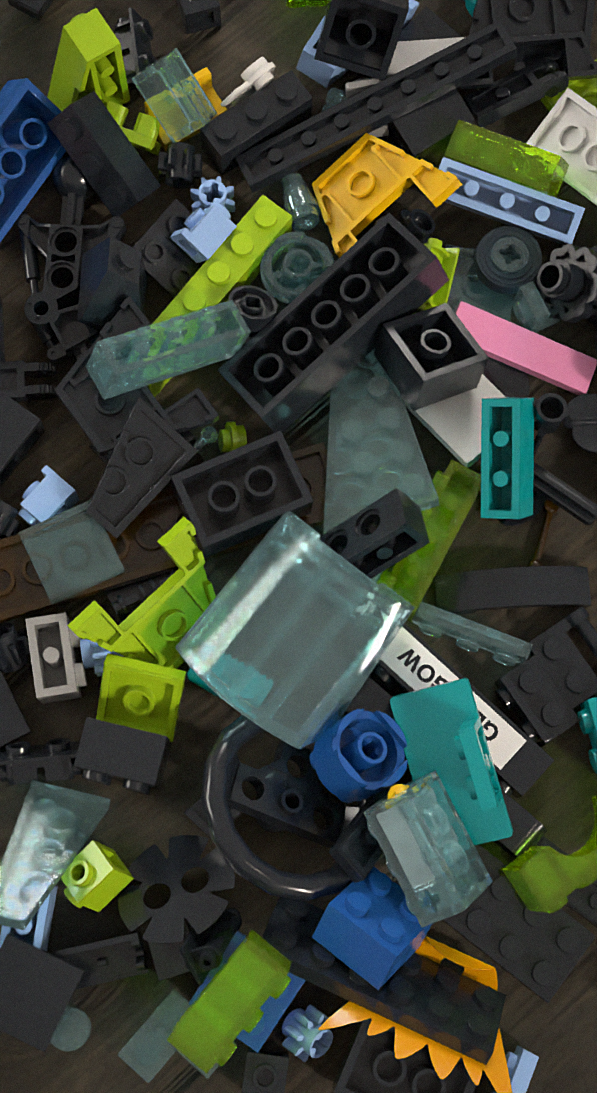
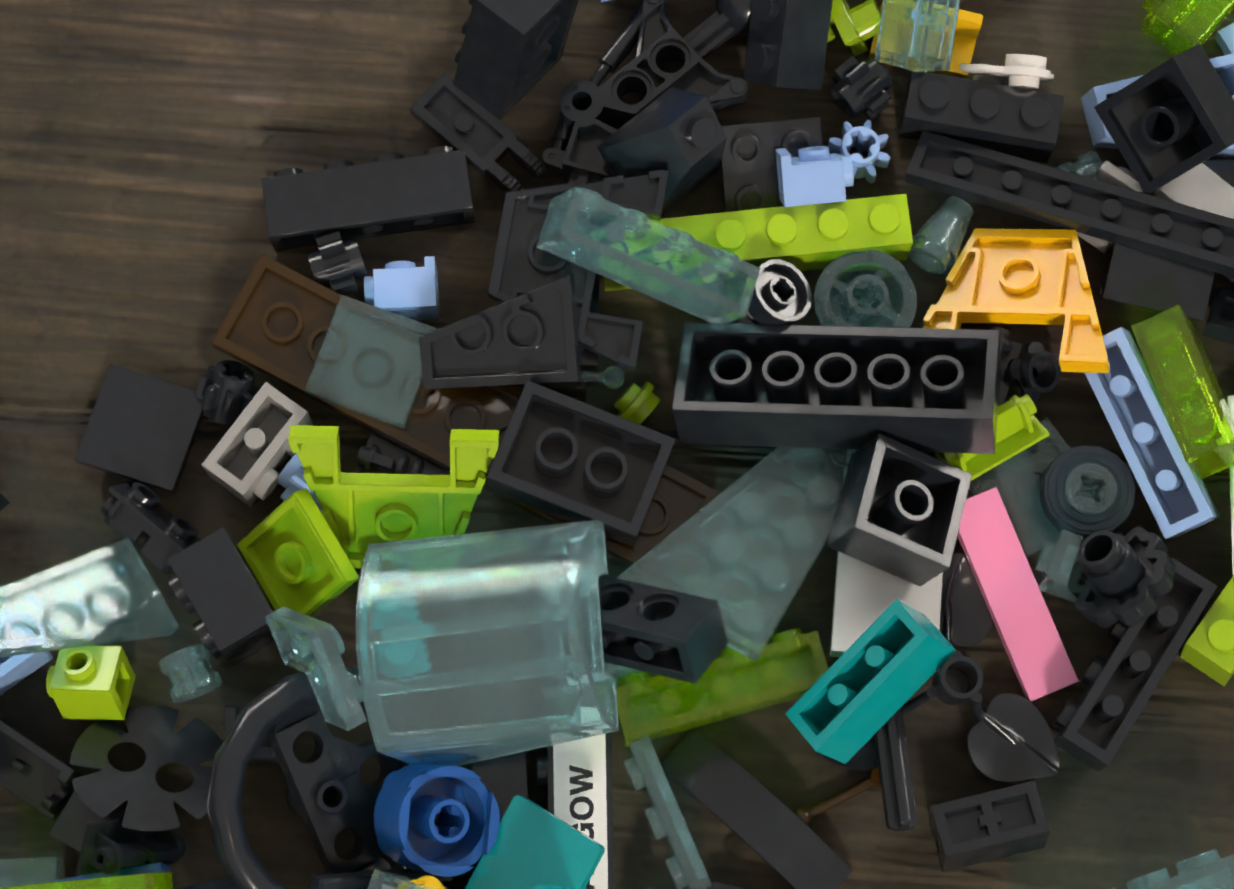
camera: 50 degrees right, 0 degrees up
none -> clear light blue wheel [158,643,223,703]
none -> clear light blue plate [265,607,367,731]

